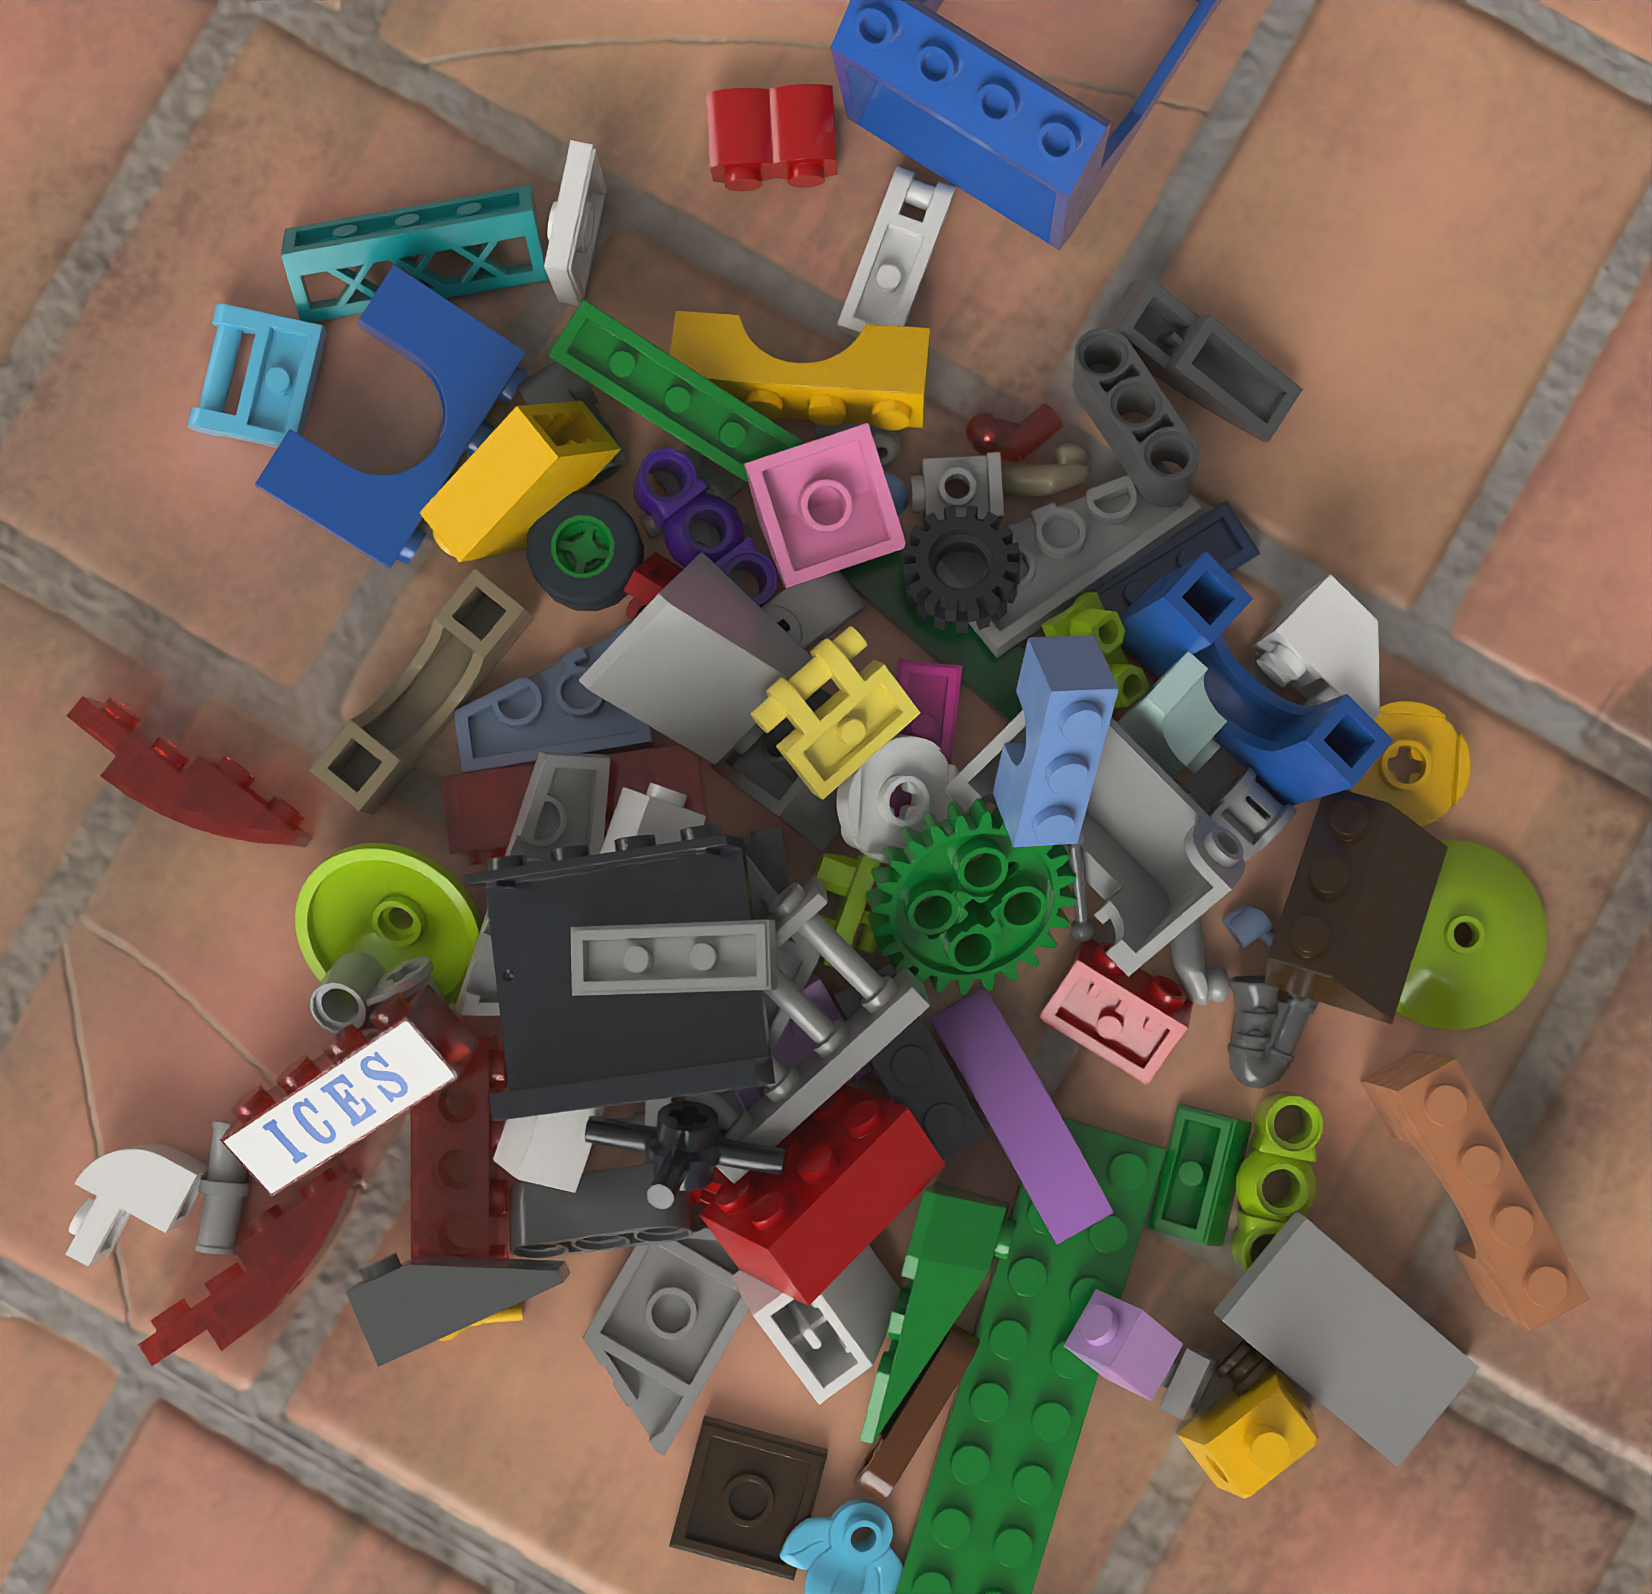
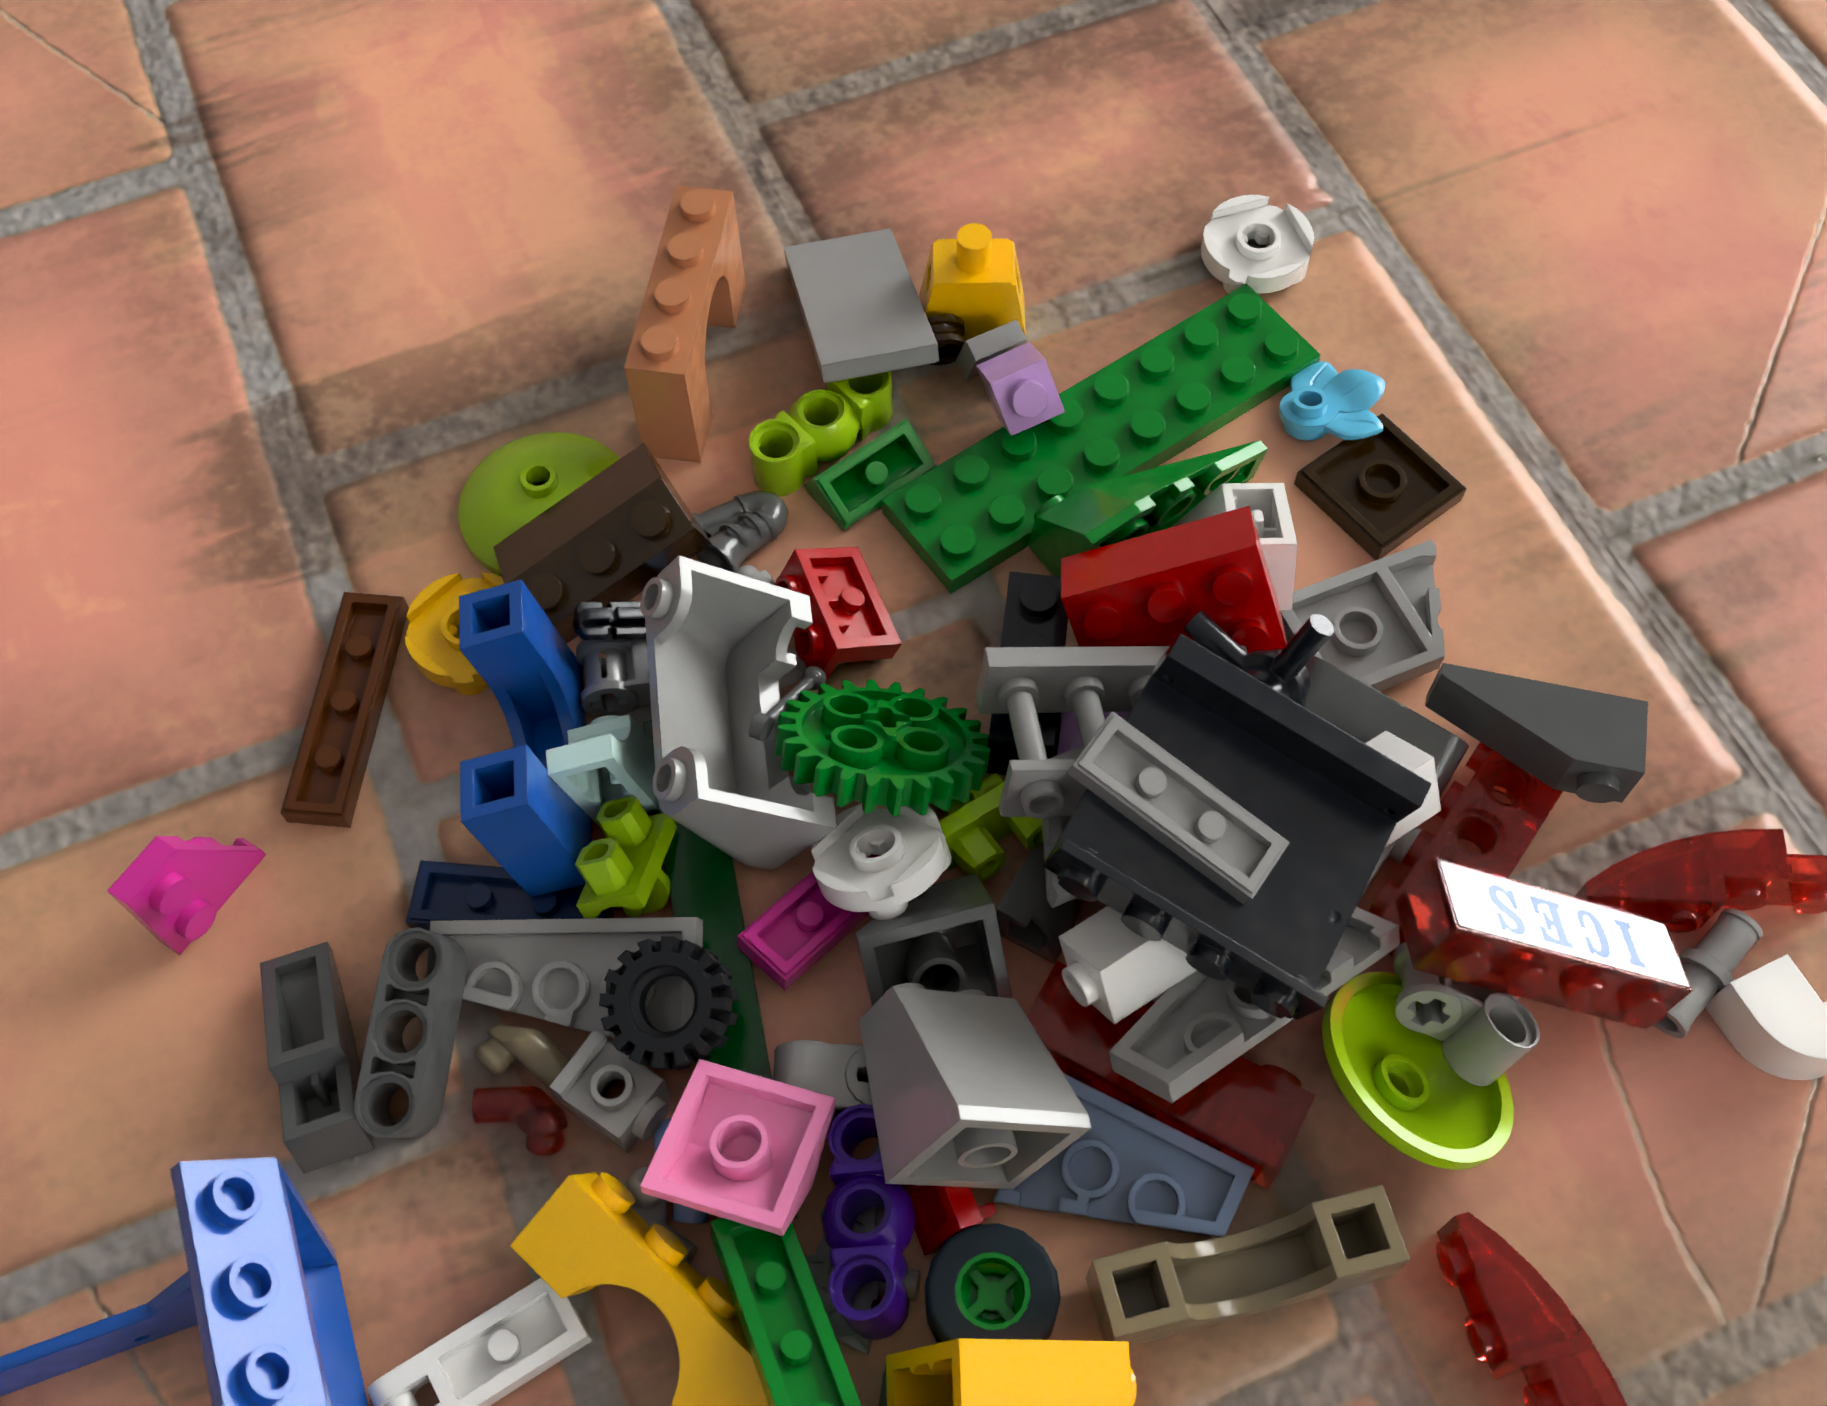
camera: 140 degrees left, 25 degrees down
light yellow plate [750,626,920,800] -> none
reddish brown beam [854,1323,980,1501] -> none
medium lavender slope [929,987,1114,1245] -> none
medium blue arch [993,635,1119,847] -> none
white slope [1251,574,1380,720] -> none
none -> dark pink wing [107,836,266,955]
none -> reddish brown tile [280,592,409,828]
none -> black axle [573,601,646,640]

